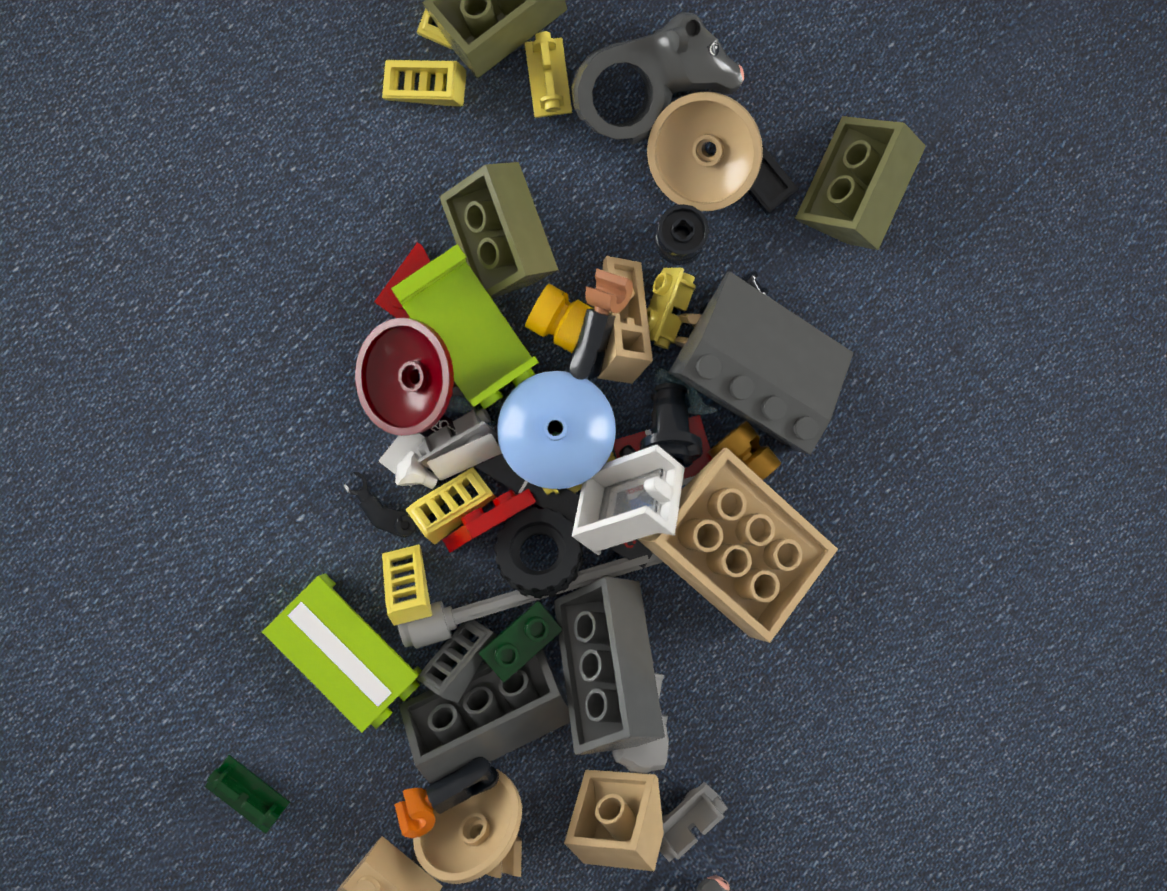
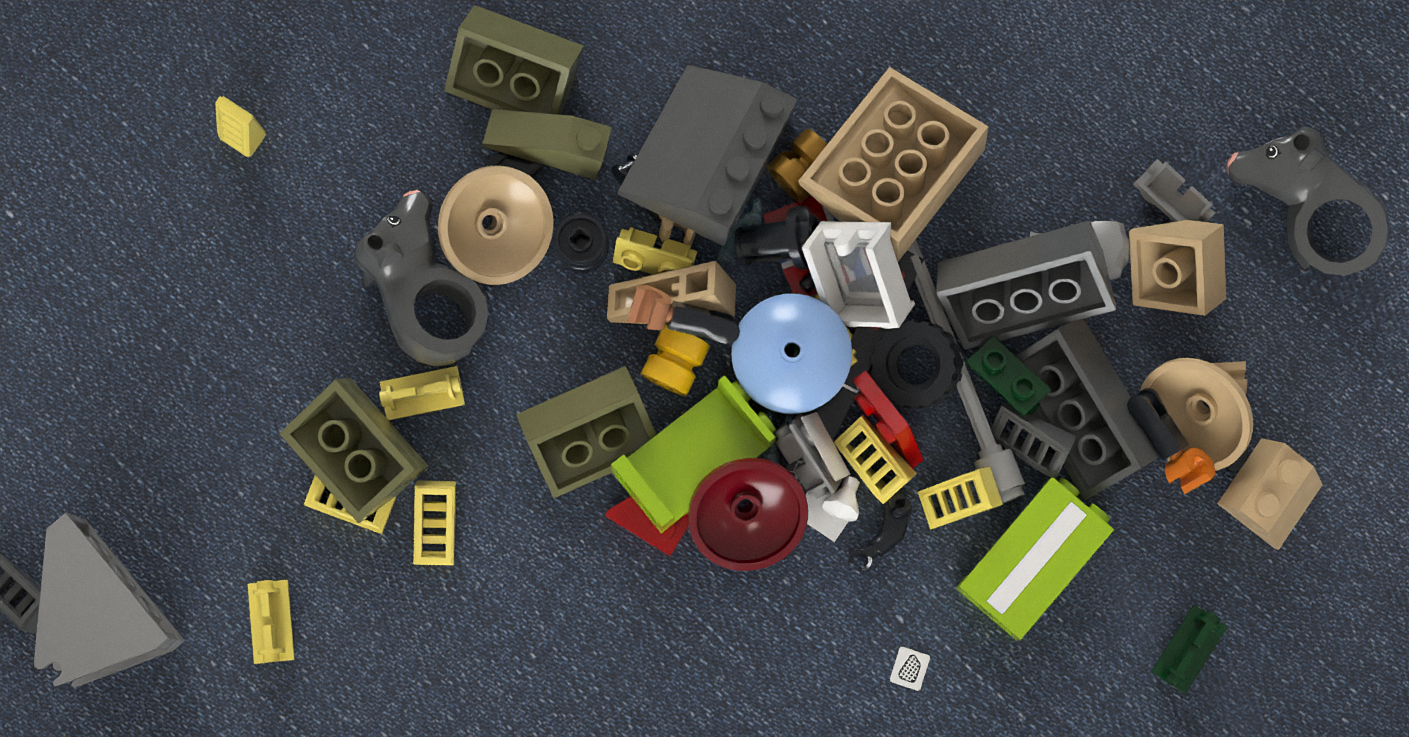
camera: 90 degrees left, 5 degrees down
none -> olive slope [482,109,612,180]
none -> white sticker [890,647,930,691]

